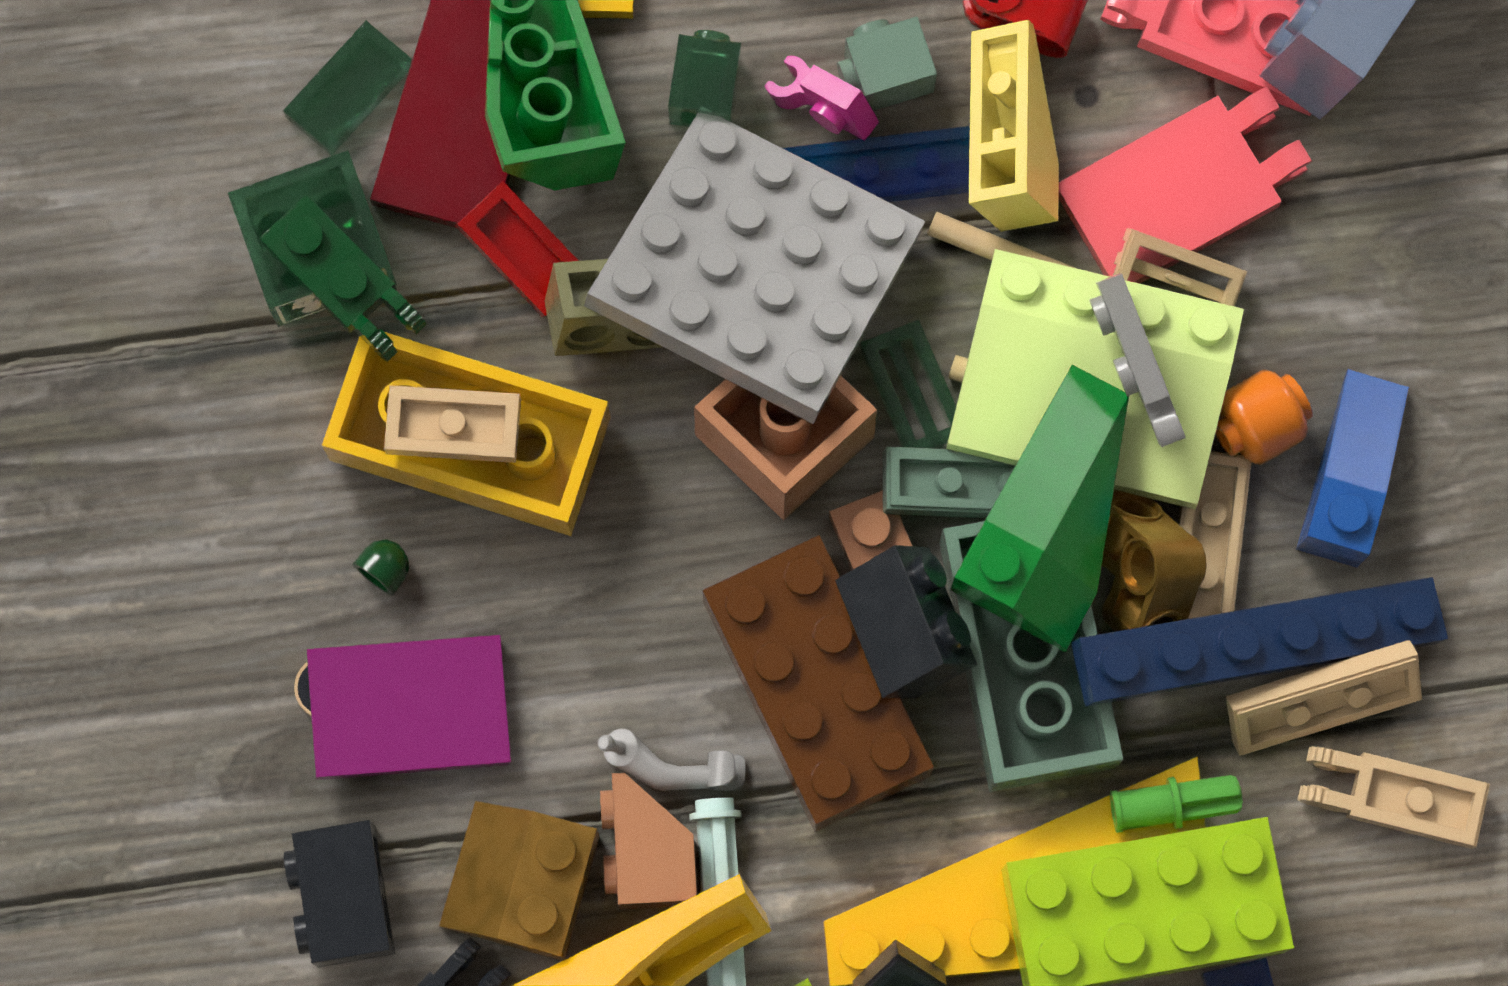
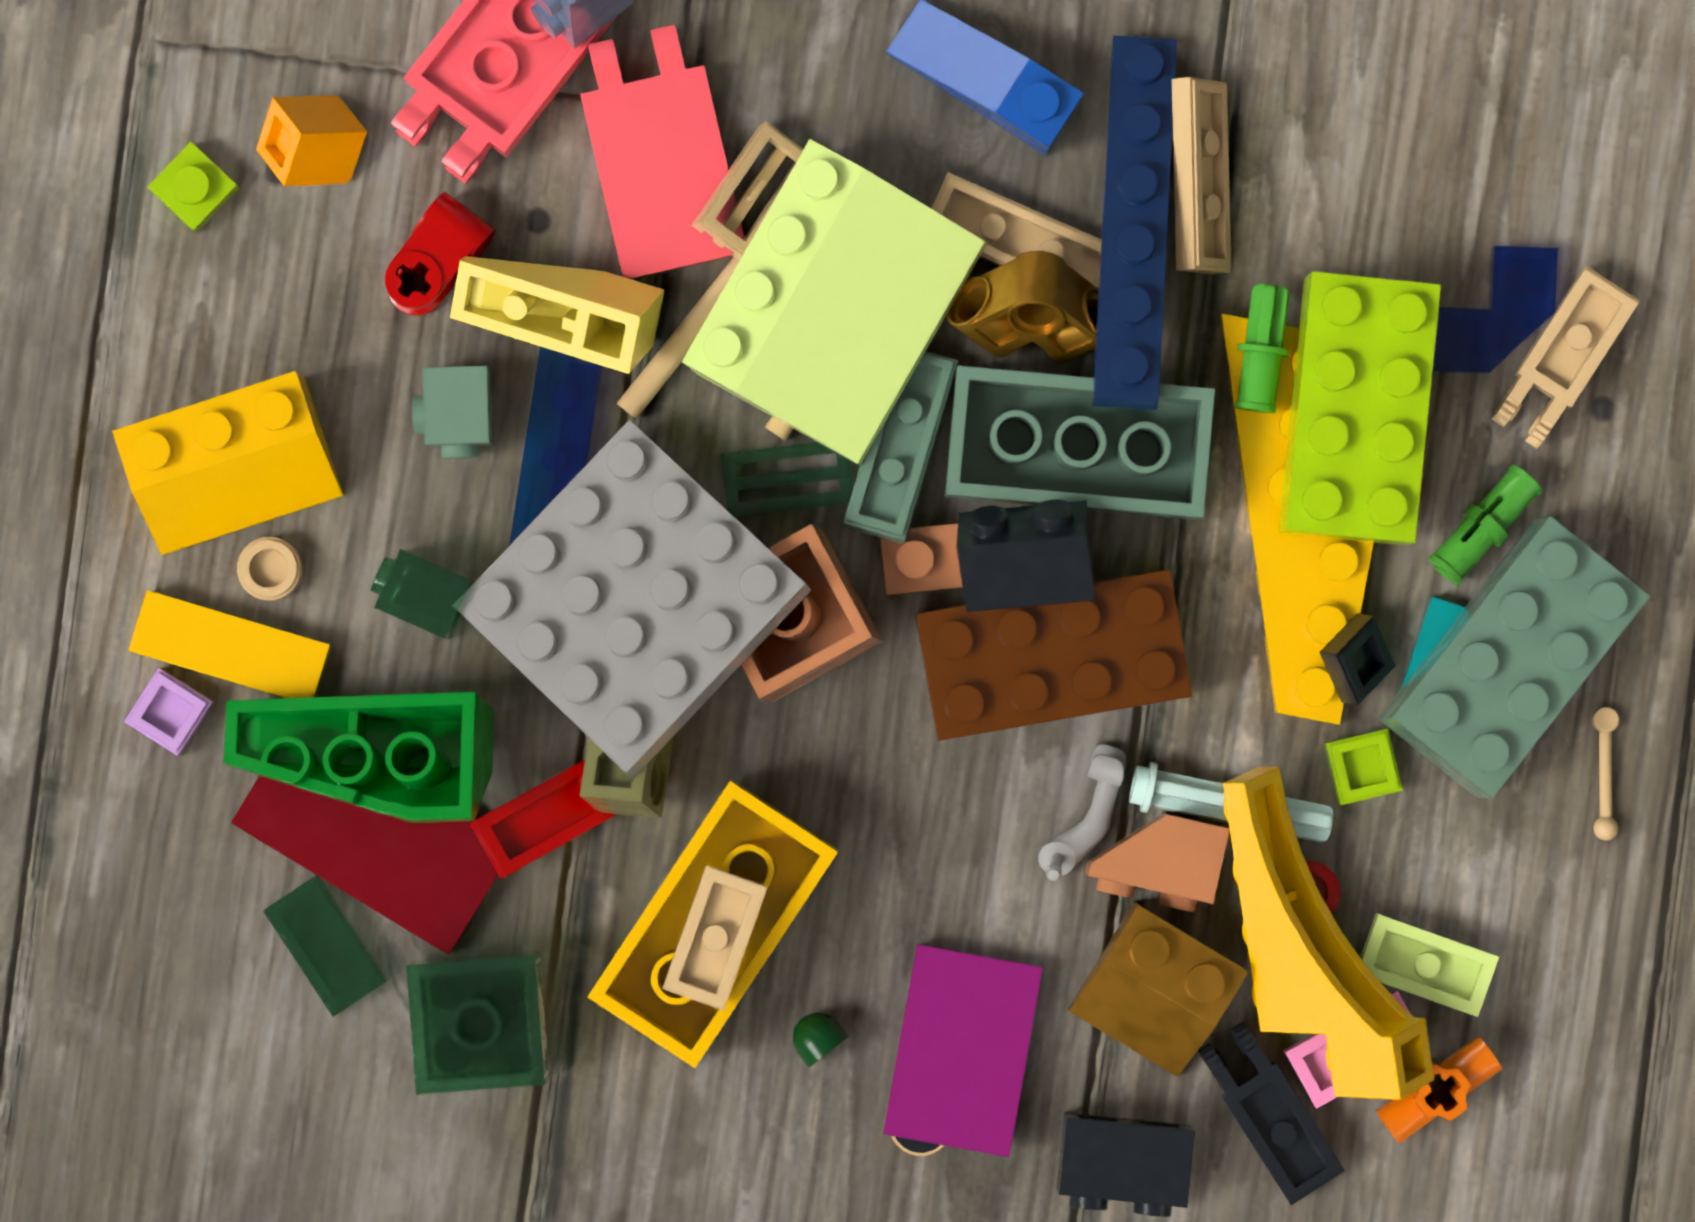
camera: 70 degrees left, 10 degrees up
dark green hinge [259,195,427,362] -> none
dark pink plate [765,56,879,141] -> none
green wedge [950,364,1129,652] -> none
light grey plate [1089,273,1186,447] -> none
orange head [1215,370,1313,465] -> none
tan hinge [1297,746,1490,849] -> none

